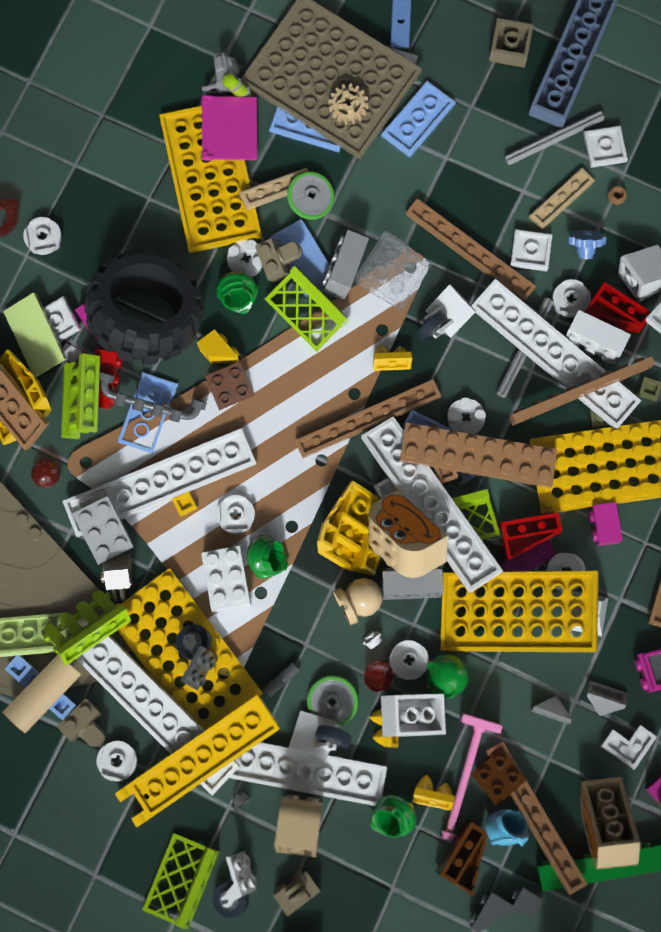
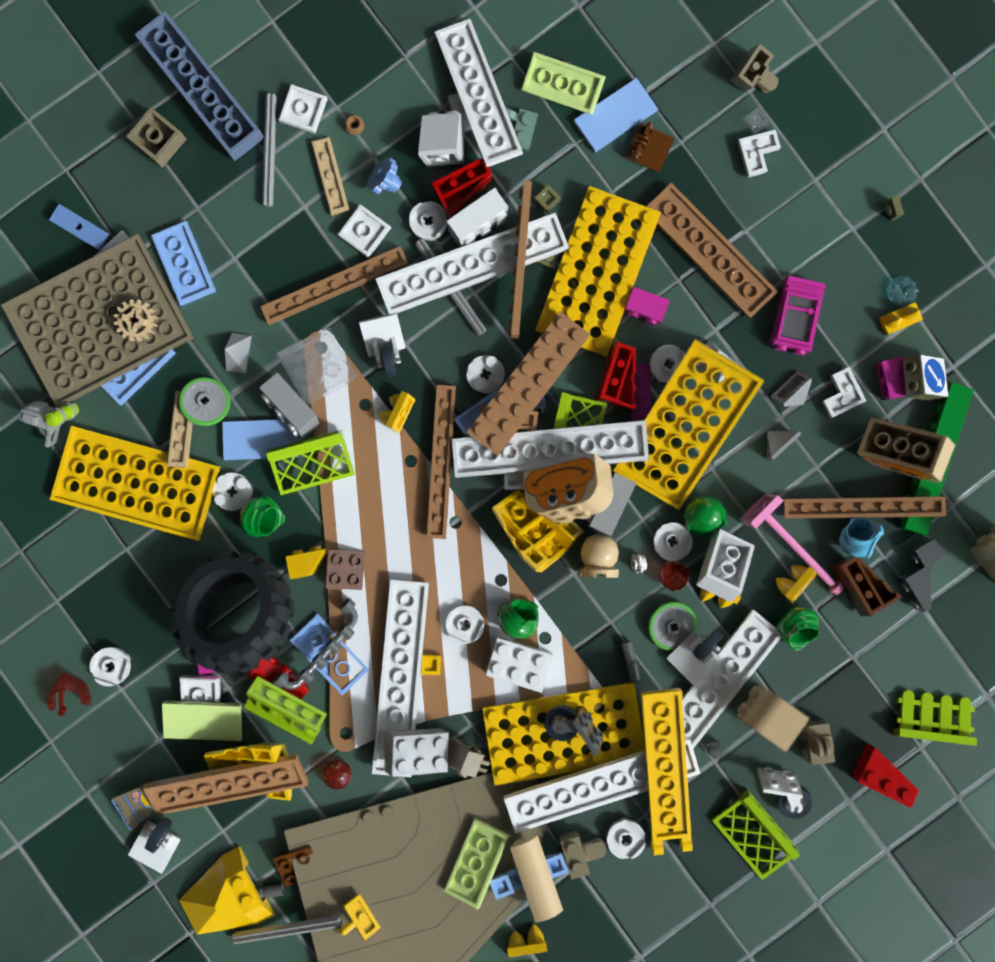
camera: 70 degrees left, 10 degrees up
lime fence [43,591,131,666] -> none
white sticker [62,343,82,362] -> none
dark pink piece [201,96,257,161] -> none
dark tan brick [255,238,302,282] -> none
reddish brown hinge [471,749,527,806] -> none
none -> light grey slope [225,333,252,374]

